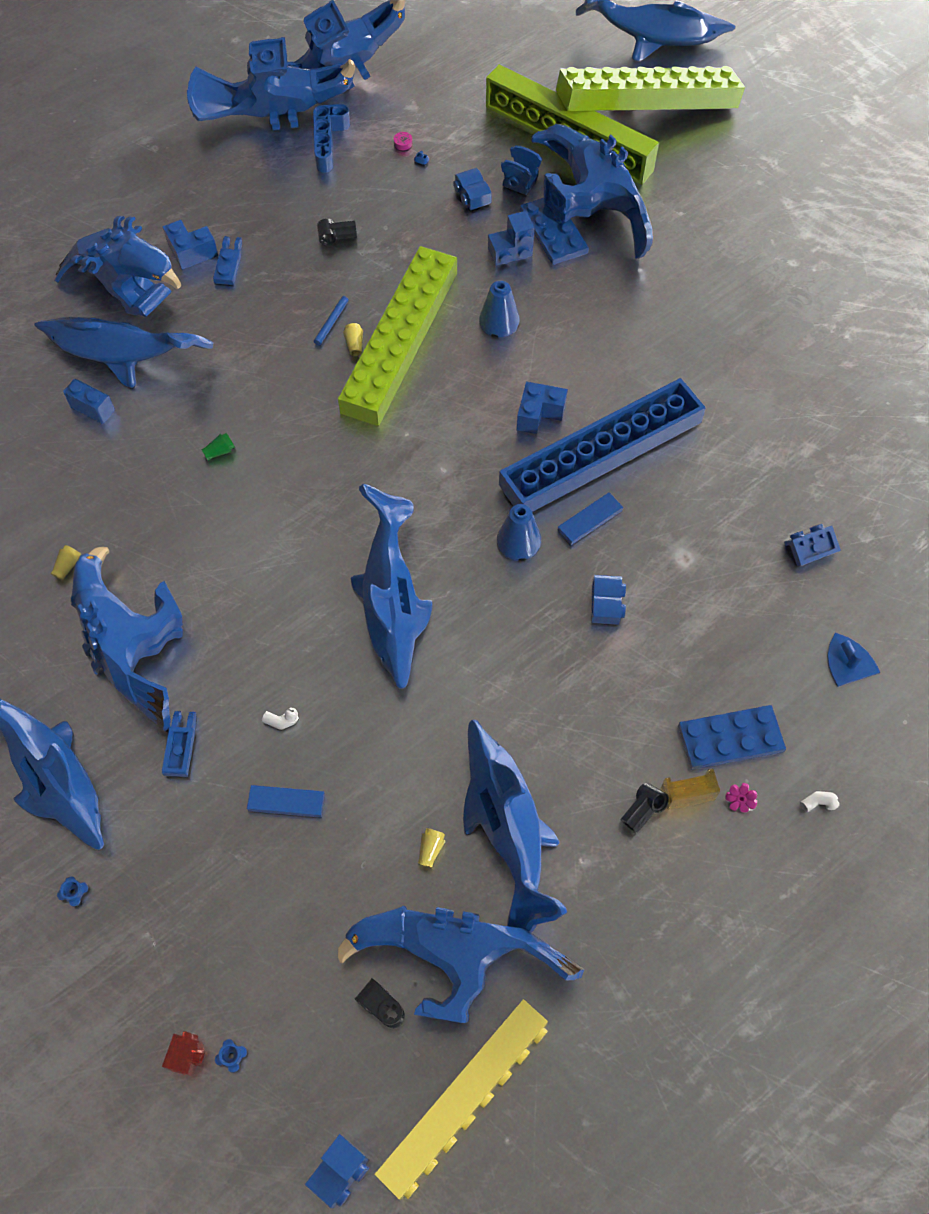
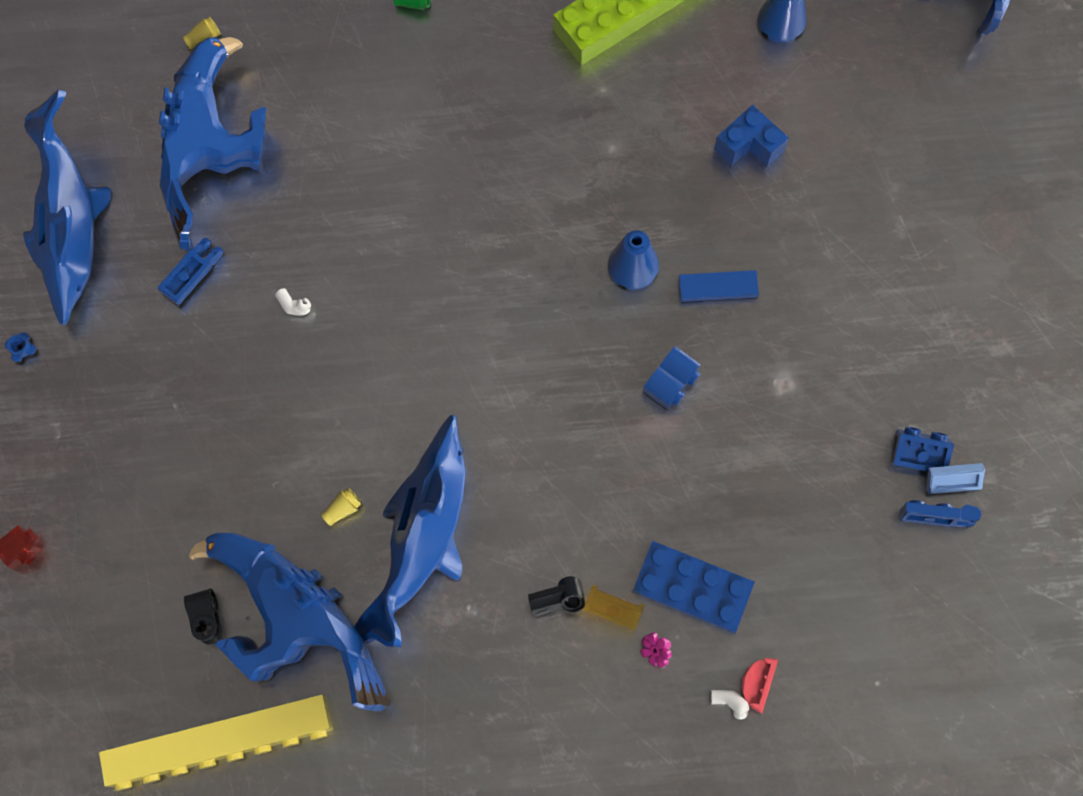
camera: 35 degrees right, 10 degrees up
blue plate [215,1039,247,1073] -> none
blue tile [247,785,325,818] -> none
blue brick [305,1134,370,1208] -> none
blue animal [351,484,432,689] -> none
blue brick [499,378,706,512] -> none
blue shield [828,633,880,687] -> none
none -> coral plate [741,658,778,714]
none -> blue hinge [899,500,982,528]
none -> light blue tile [926,463,985,494]

